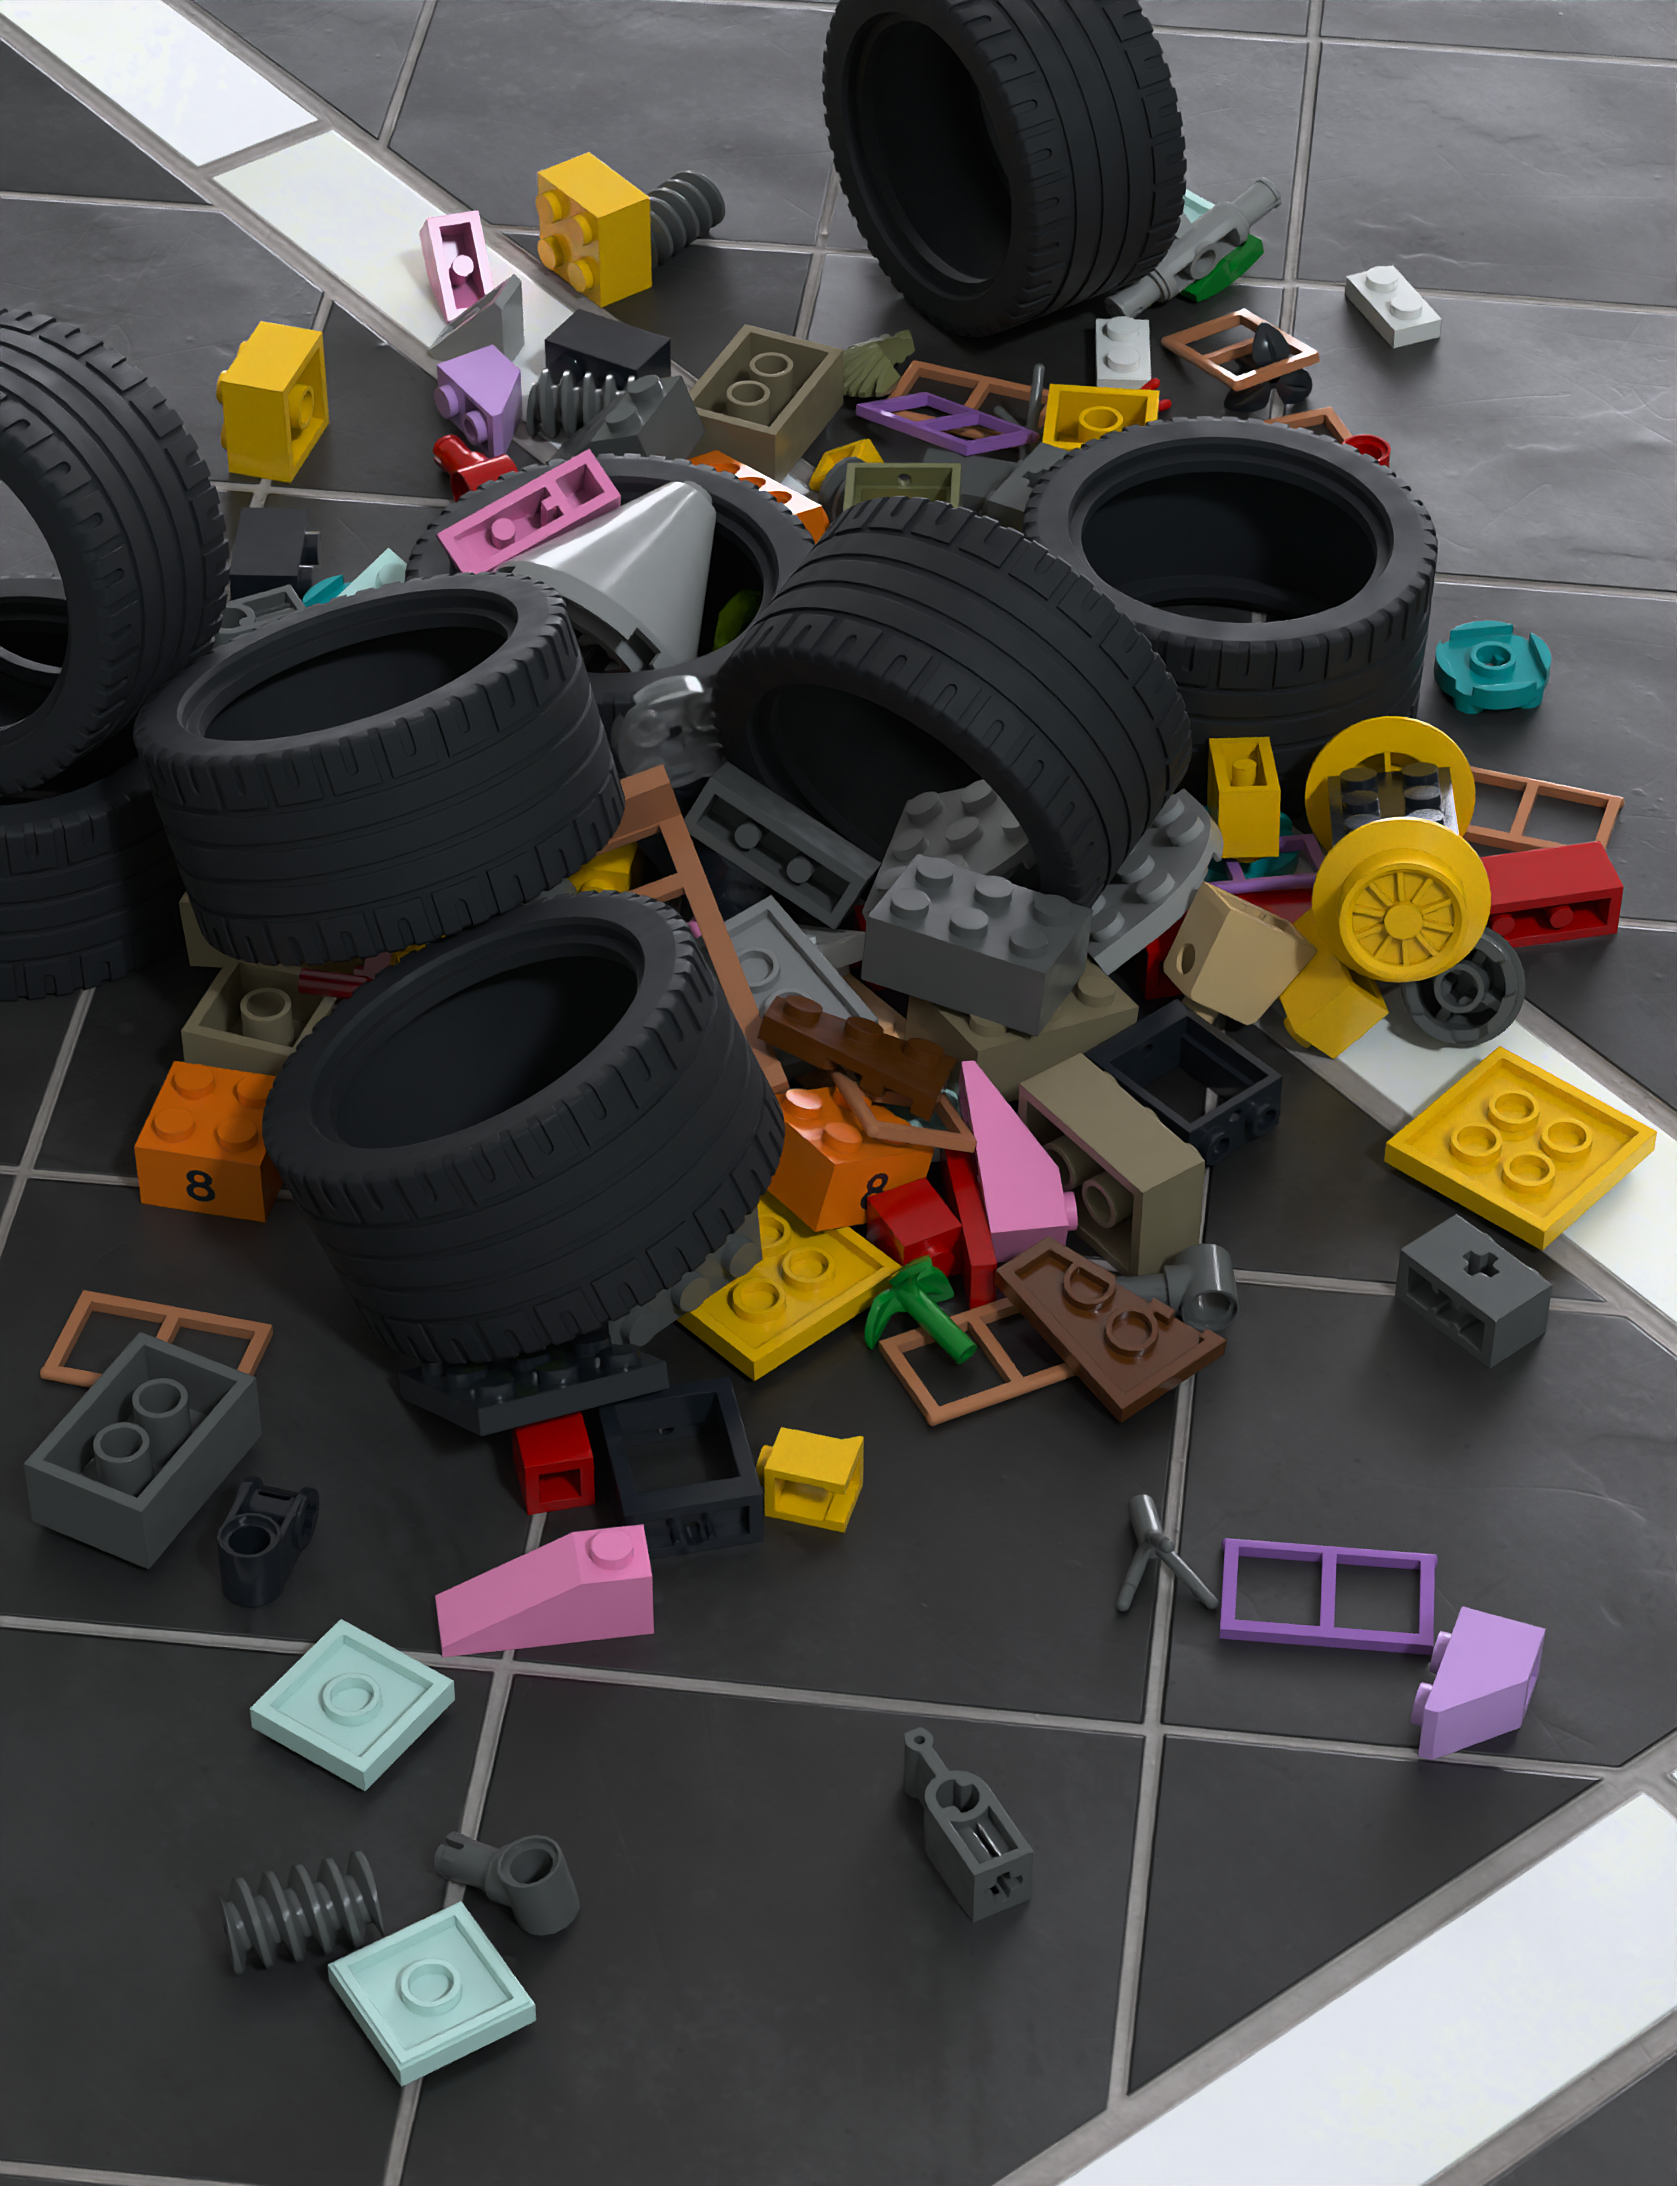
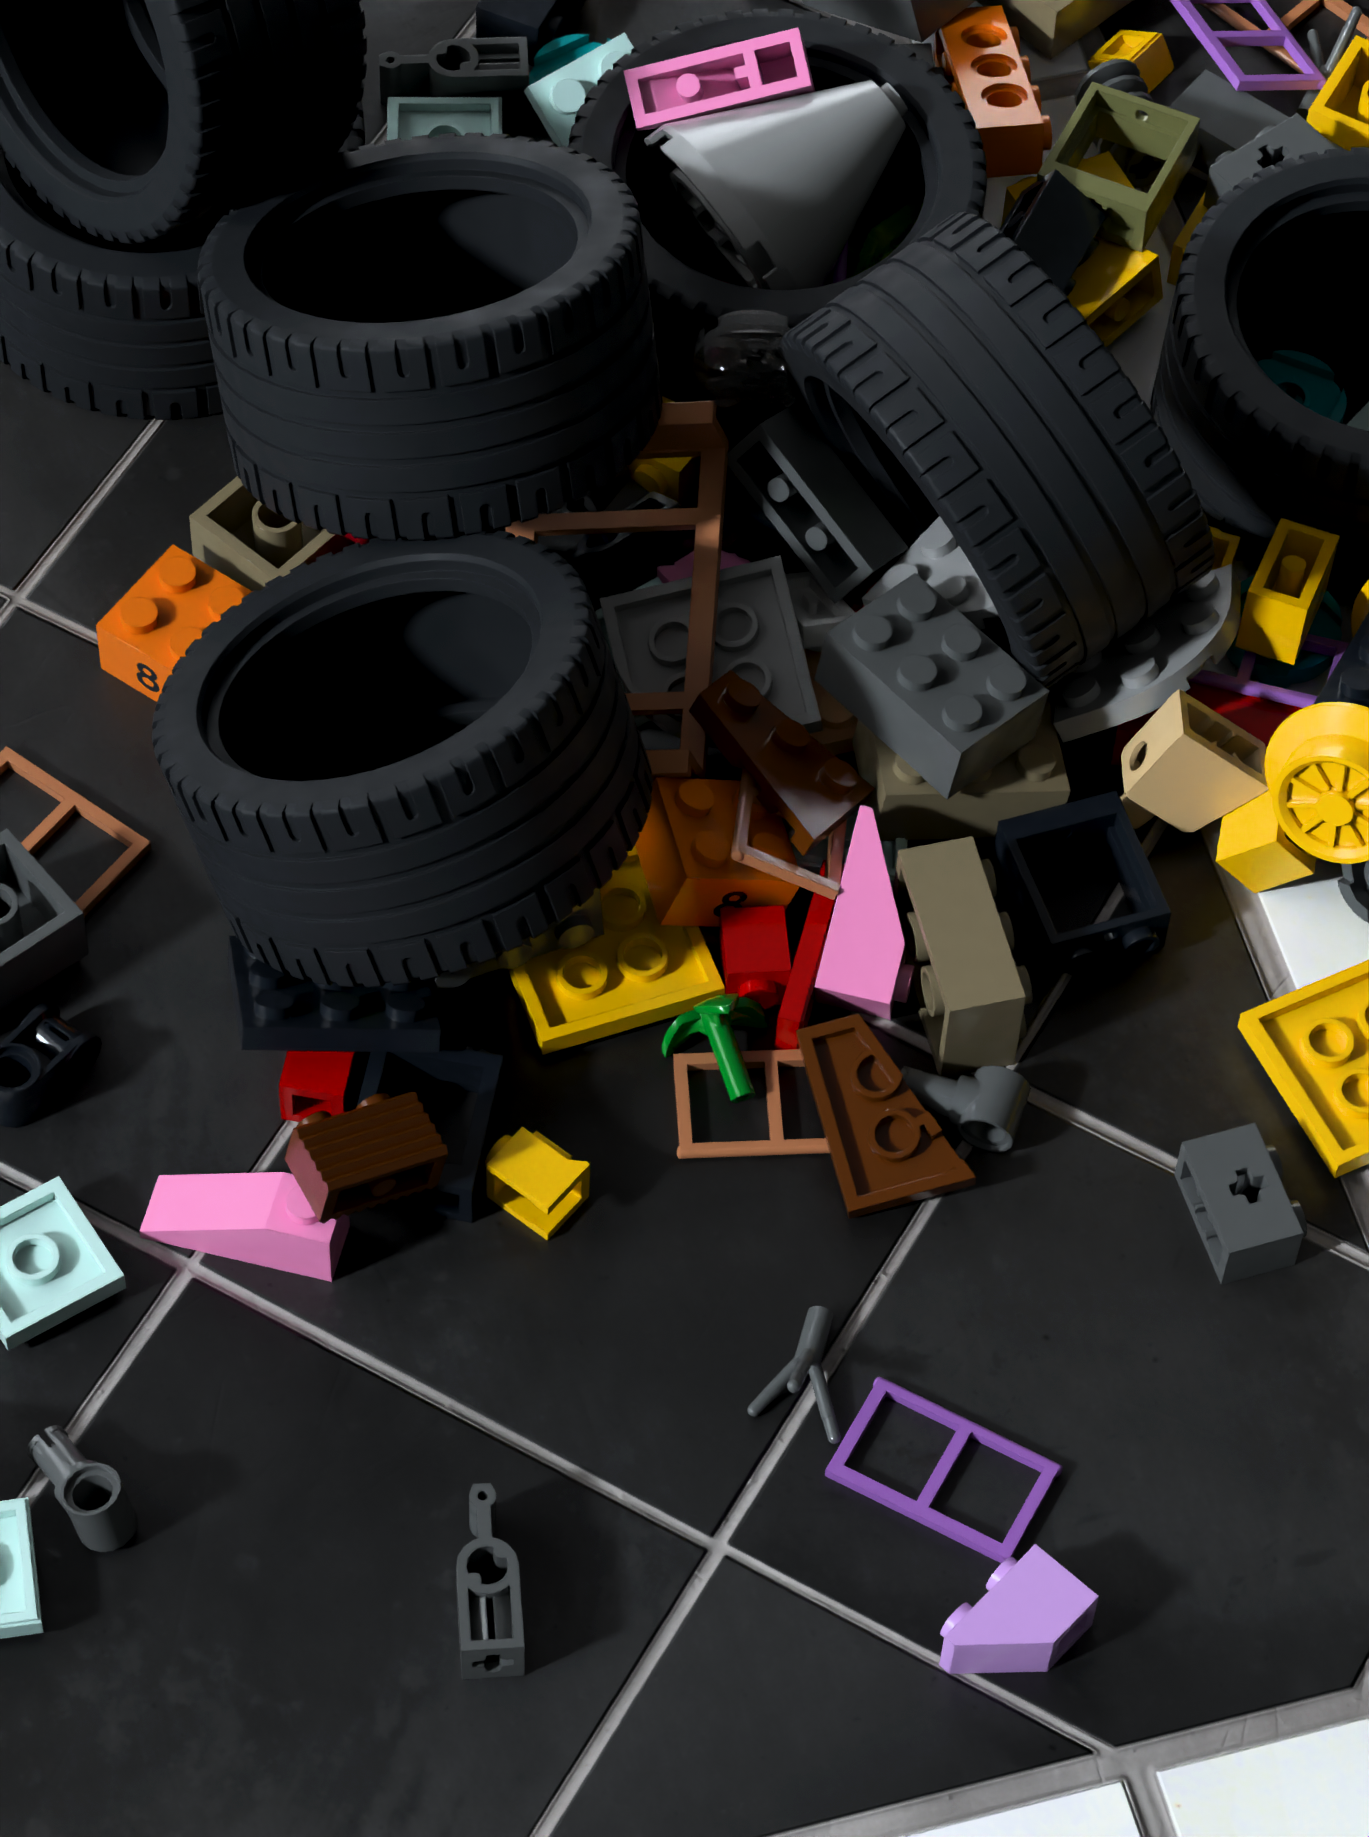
camera: 20 degrees right, 15 degrees up
none -> reddish brown brick [285,1092,448,1224]

